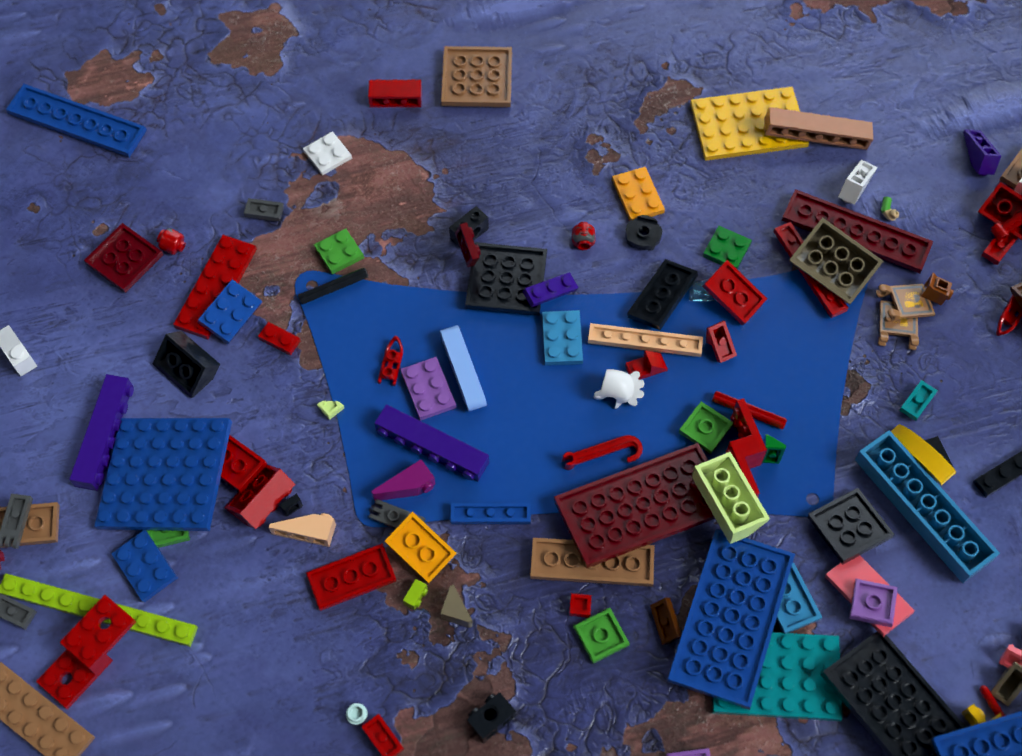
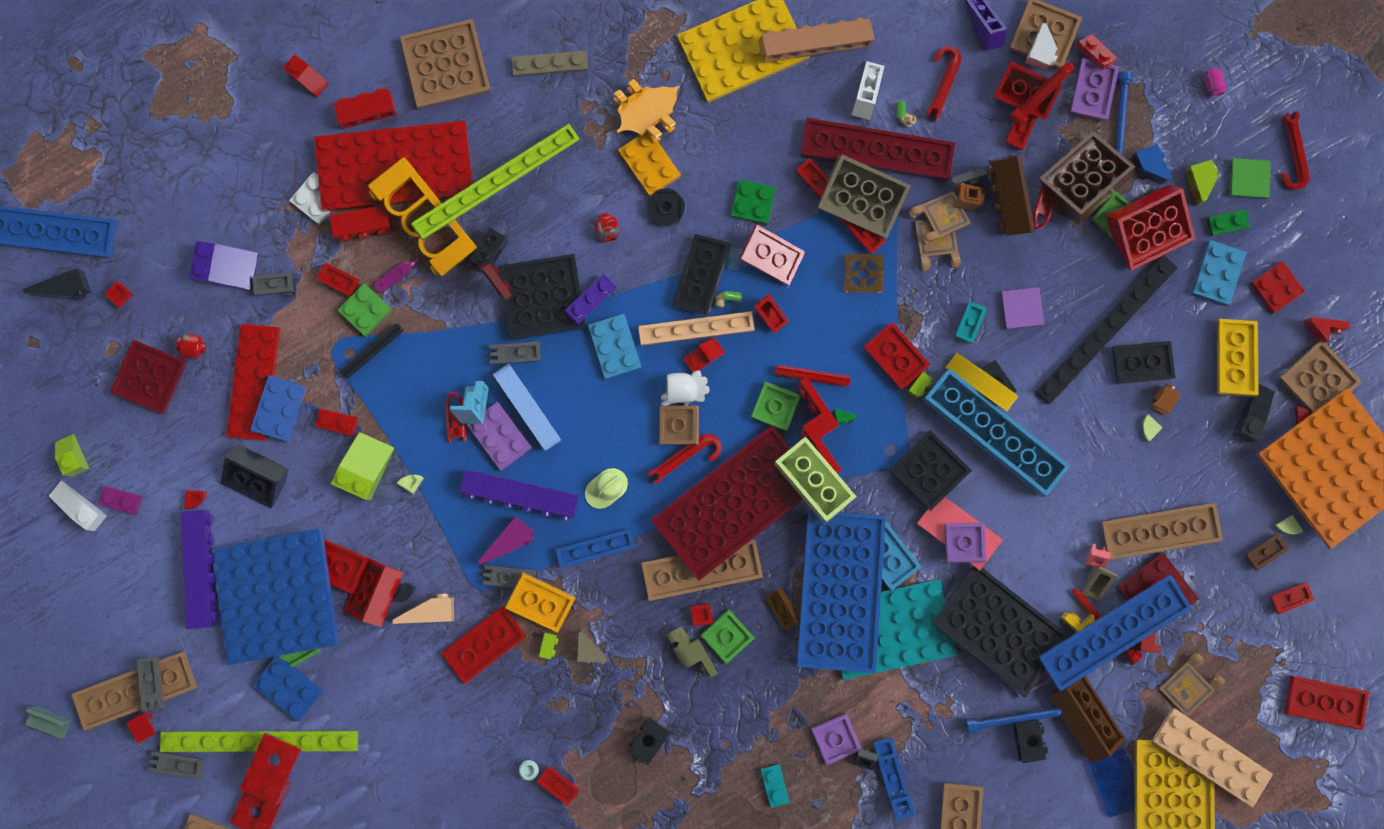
camera: 20 degrees left, 20 degrees up
none -> black slope [23,268,92,300]
none -> lime slope [55,434,89,477]
none -> magenta plate [98,486,143,515]
none -> red plate [105,281,134,308]
none -> red tile [184,490,207,509]
none -> slope [189,241,259,290]
none -> red slope [283,54,329,97]
none -> red plate [314,120,473,212]
none -> red plate [316,262,360,297]
none -> red brick [329,205,393,243]
none -> lime slope [331,432,395,500]
none -> light orange fence [368,157,477,277]
none -> magenta piece [375,257,419,293]
none -> lime plate [411,124,580,240]
none -> medium azure panel [450,381,489,424]
none -> dark grey hinge [488,341,541,365]
none -> dark tan plate [512,50,588,77]
none -> yellowish green piece [585,468,628,509]
none -> light orange animal [613,79,679,144]
none -> medium nougat plate [660,405,699,445]
none -> olive plate [665,626,718,677]
none -> arm [714,291,742,308]
none -> clear orange piece [844,254,885,293]
none -> red plate [863,322,931,390]
none -> lime piece [907,372,933,399]
none -> red piece [926,46,962,122]
none -> dark grey hinge [949,166,992,188]
none -> reddish brown slope [987,155,1035,236]
none -> medium lavender tile [1001,287,1045,330]

